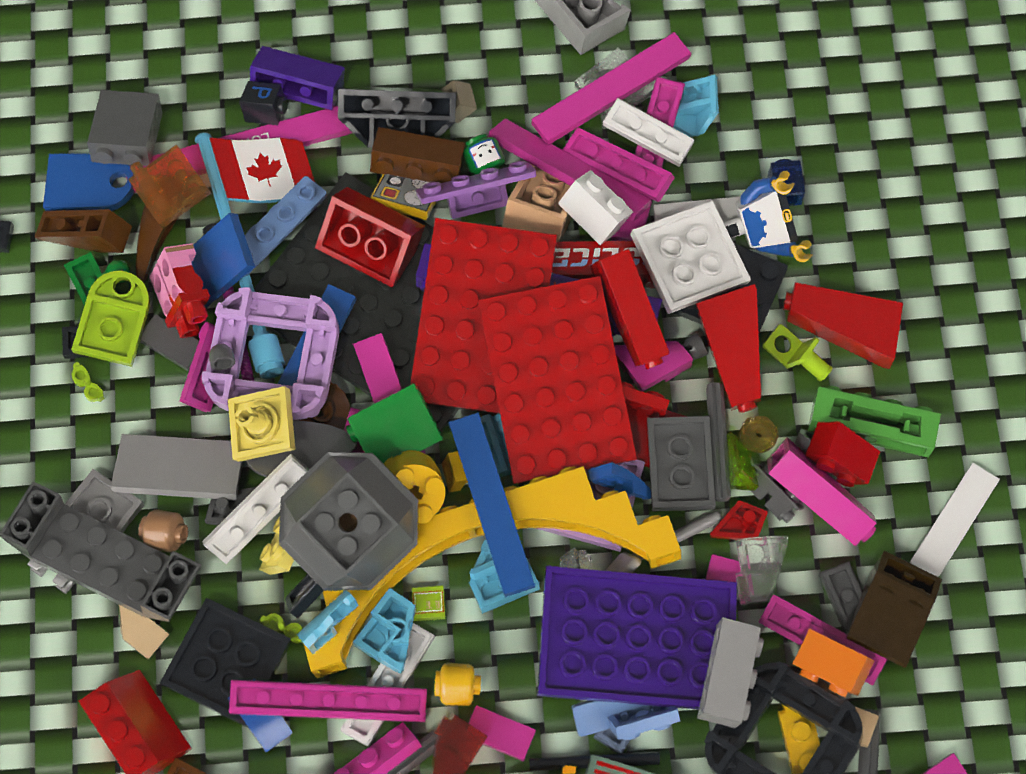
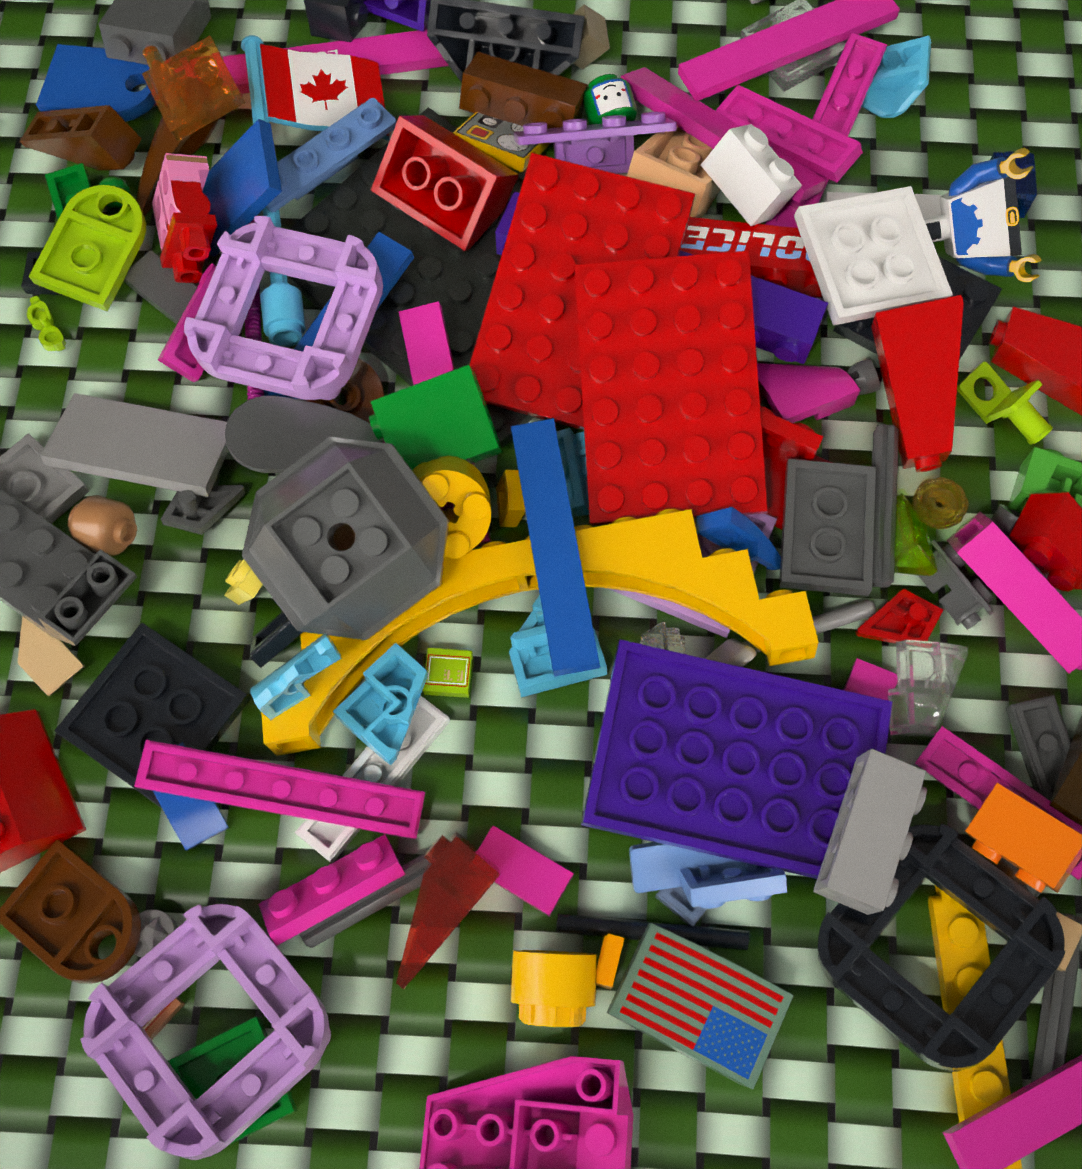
camera: 10 degrees right, 0 degrees up
white tile [203,454,309,564] -> none
dark grey hinge [209,344,235,370] -> none
light yellow plate [228,386,296,462] -> none
lime piece [259,613,303,643] -> none
yellow head [435,663,481,706] -> none
red slope [590,249,670,369] -> none
white tile [603,98,694,167] -> none

